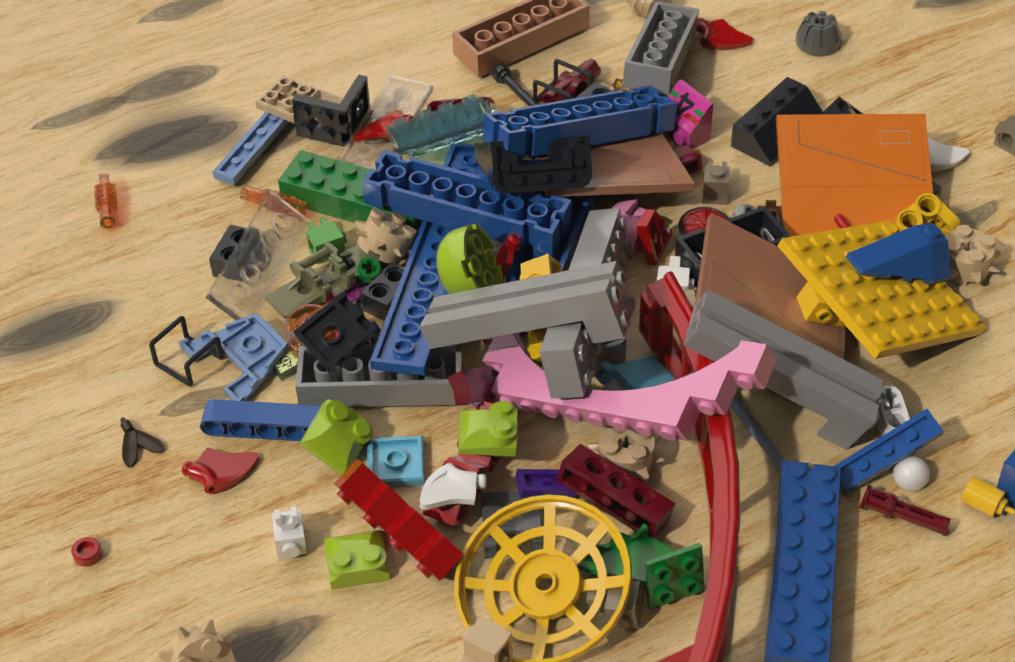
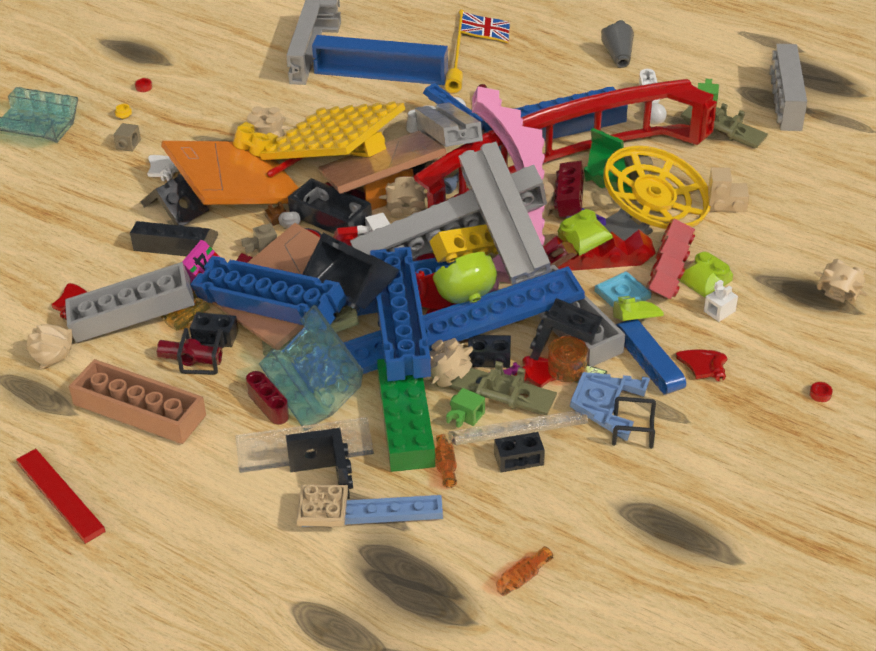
camera: 120 degrees left, 5 degrees down
dark brown piece [120,417,164,468] -> none
red arm [353,110,416,142] -> none
green bush [356,257,381,283] -> none
white arm [420,463,487,510] -> none
black piece [491,63,539,106] -> none
dark grey piece [796,11,842,57] -> none
blue wedge [846,223,951,284] -> none

